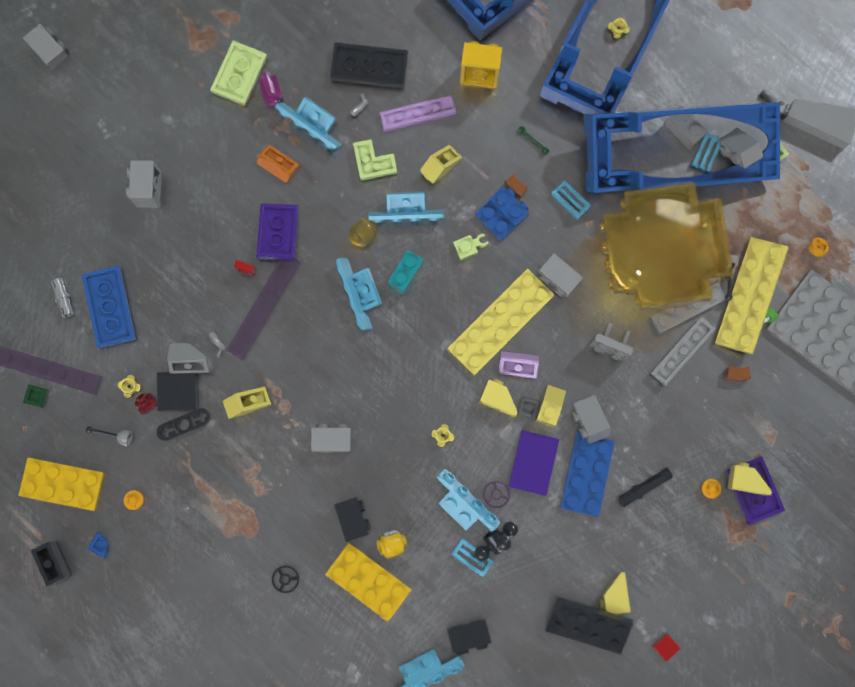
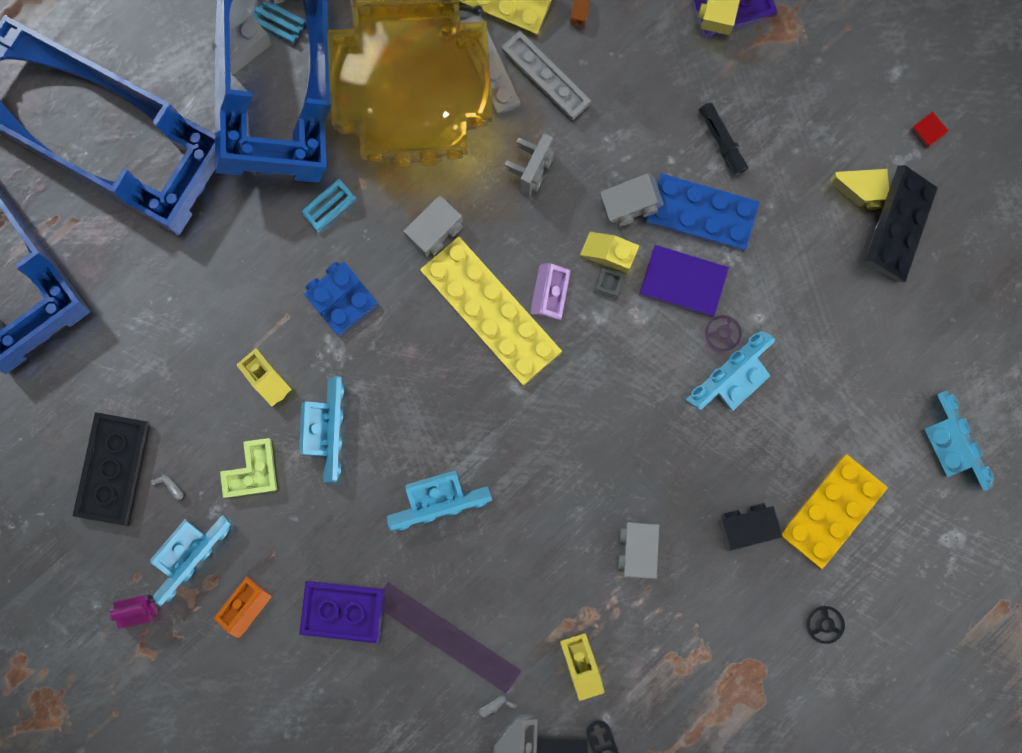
camera: 85 degrees left, 0 degrees up
yellowish green plate [210,41,268,106] -> none
red tile [234,260,256,276] -> none
clear yellow head [348,219,377,247] -> none
yellow head [376,530,407,558] -> none
lavender tile [380,95,456,132] -> none
teal brick [387,250,424,295] -> none
light yellow plate [432,424,454,447] -> none
black brick [447,618,492,656] -> none
medium azure tile [451,539,494,577] -> none
yellowish green plate [453,234,488,261] -> none
yellow brick [460,41,502,88] -> none
black piece [474,521,519,562] -> none
light yellow slope [479,378,517,417] -> none
dark orange piece [504,174,528,199] -> none
dark green hinge [518,126,549,154] -> none
light yellow plate [608,17,630,39] -> none
light orange tile [701,479,722,498] -> none

